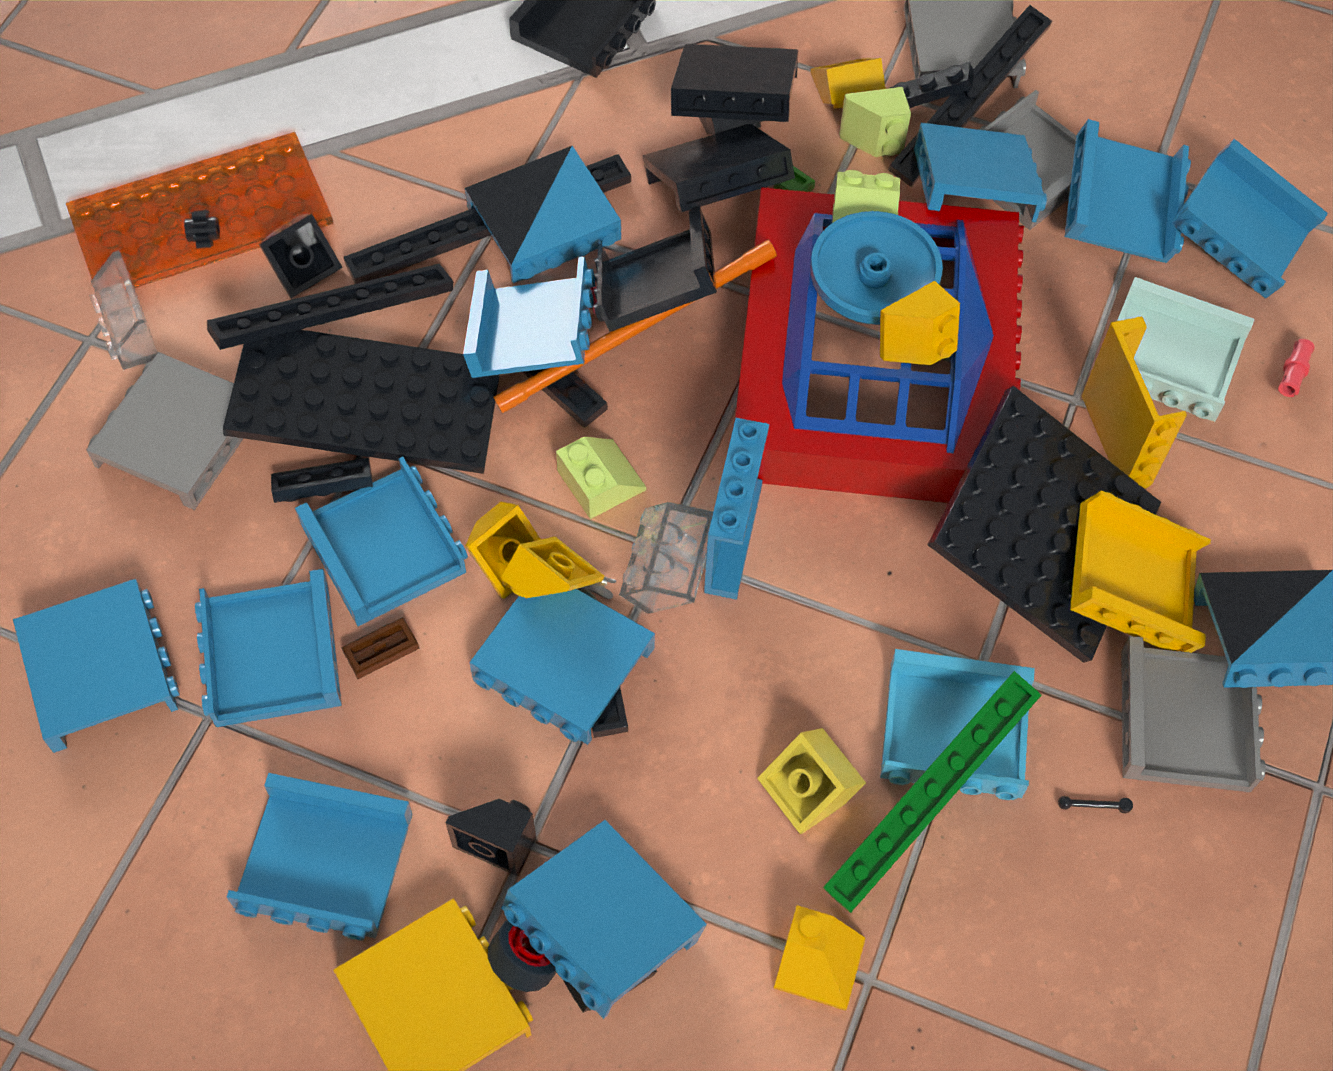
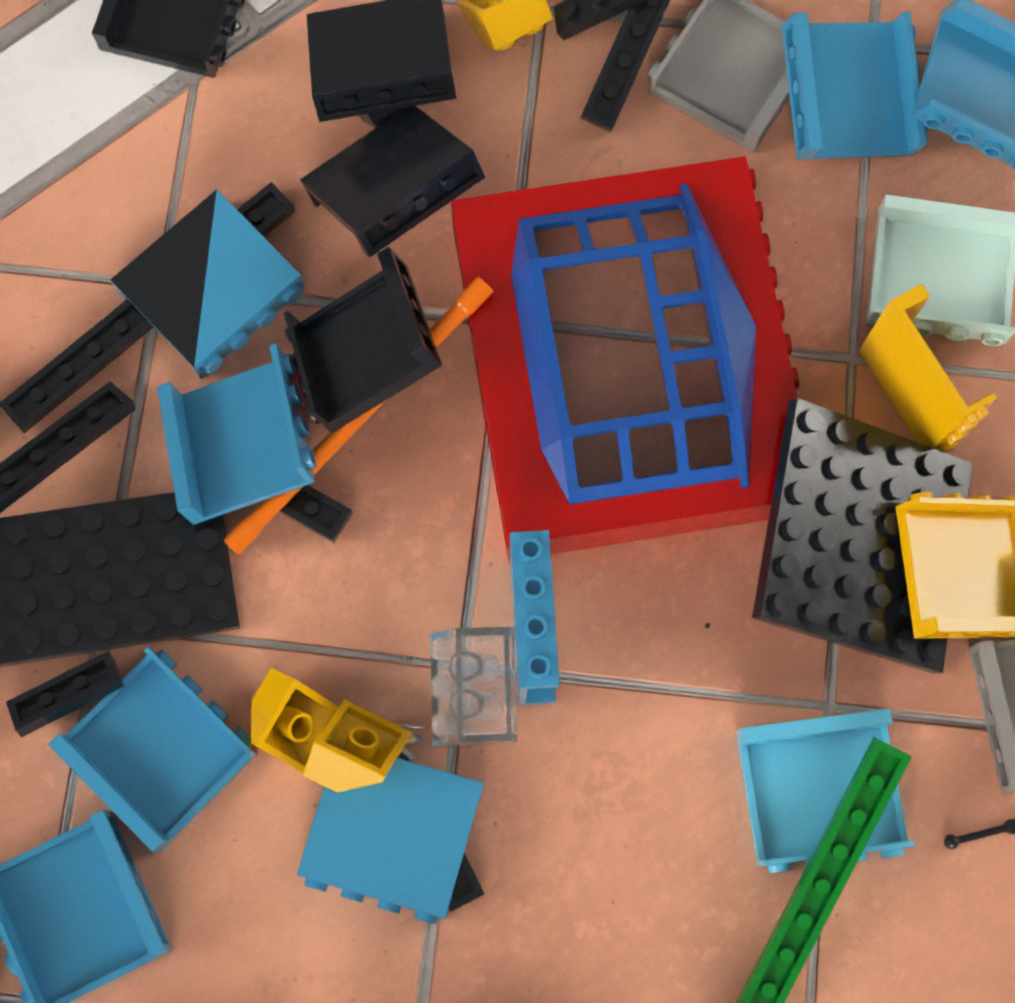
camera: 15 degrees left, 15 degrees up
reddish brown tile [341,617,420,679] -> none
yellowish green slope [556,437,646,519] -> none
light yellow slope [757,728,866,834] -> none
bright green tile [774,166,815,192] -> none
dark azure dish [810,211,943,325] -> none
yellowish green slope [832,170,900,223] -> none
yellowish green slope [839,87,911,157] -> none
yellow slope [880,281,960,365] -> none
dark azure panel [914,123,1047,222] -> none

